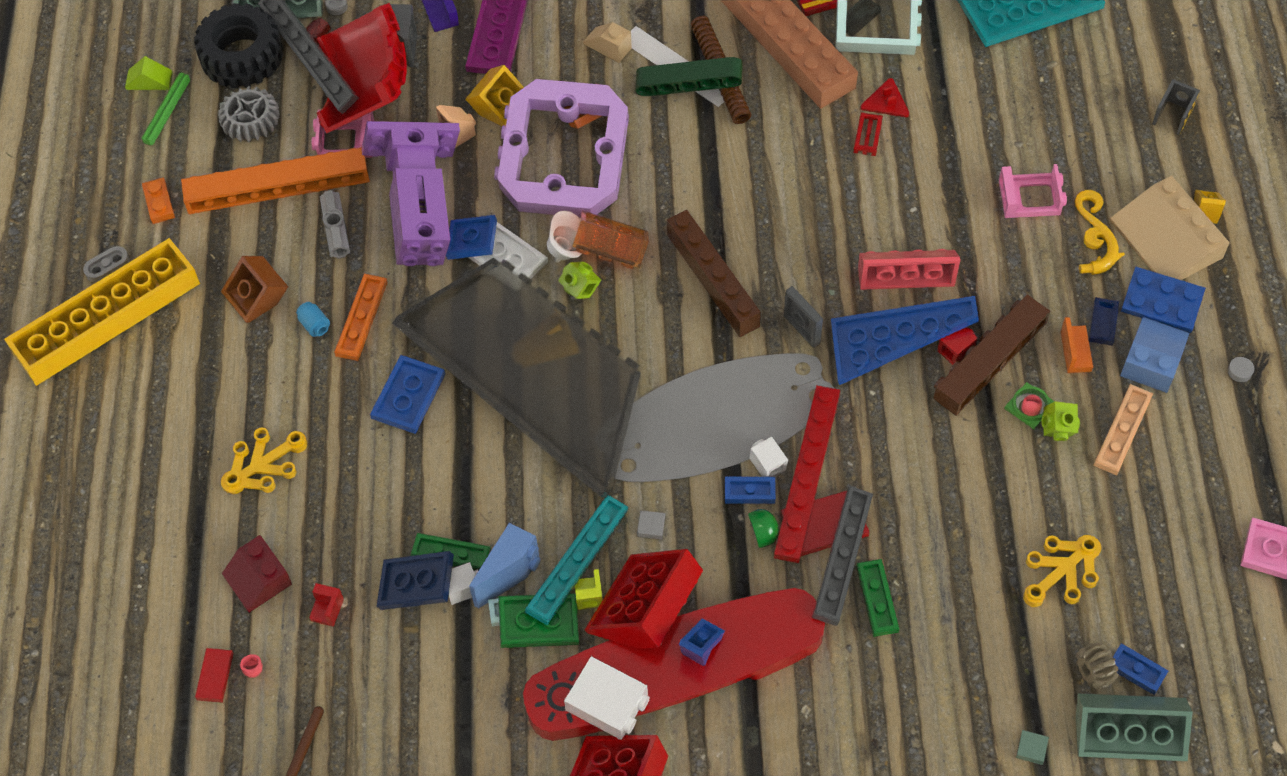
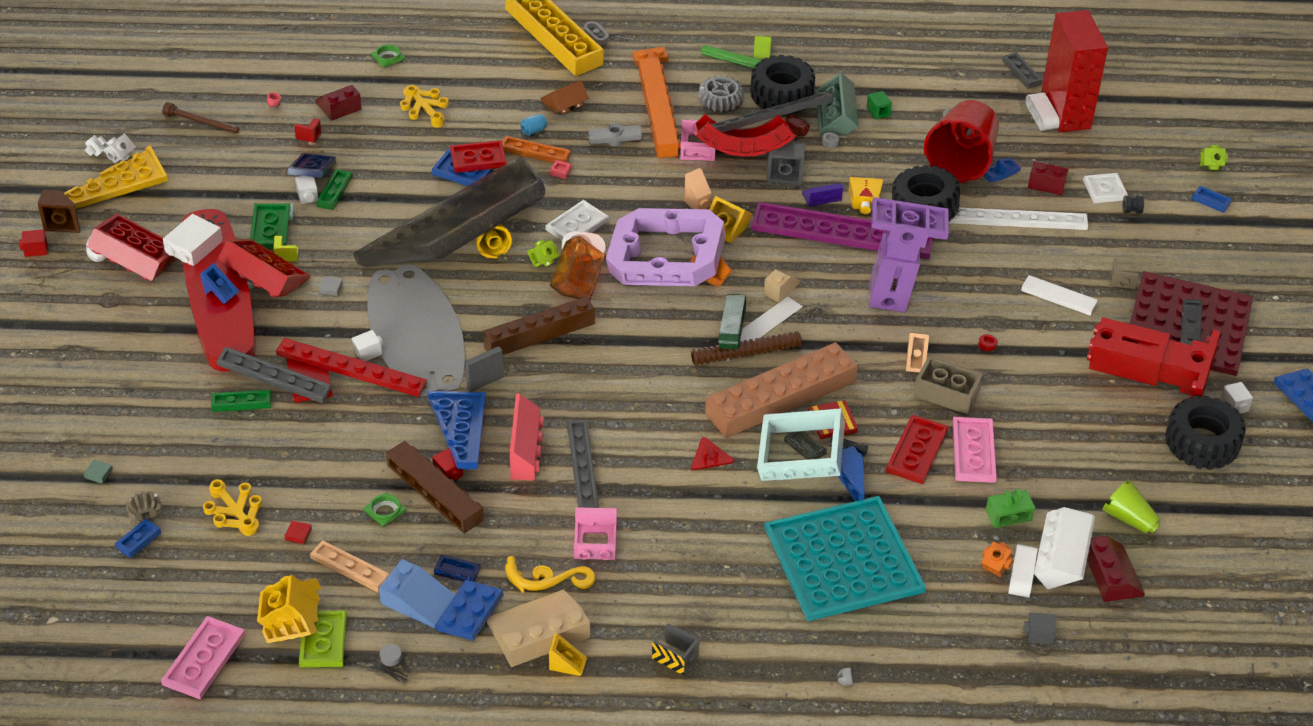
camera: 90 degrees right, 15 degrees down
red tile [195,648,234,703] -> none
medium lavender brick [362,121,460,266] -> none
blue tile [446,215,497,260] -> none
medium blue slope [469,523,541,609] -> none
teal tile [525,495,628,625] -> none
blue plate [725,477,776,504] -> none
green hair [748,509,779,548] -> none
red tile [853,112,883,156] -> none
coral hinge [1021,394,1042,416] -> none
lime brick [1041,401,1080,441] -> none
orange panel [1060,317,1093,373] -> none
sand green slope [1076,693,1193,761] -> none
none -> yellow slope [257,575,322,643]
none -> red tile [284,520,312,544]
none -> lime tile [299,610,347,668]
none -> bright green piece [371,44,405,68]
none -> red tile [450,140,507,173]
none -> coral tile [549,160,572,179]
none -> dark grey tile [567,419,599,508]

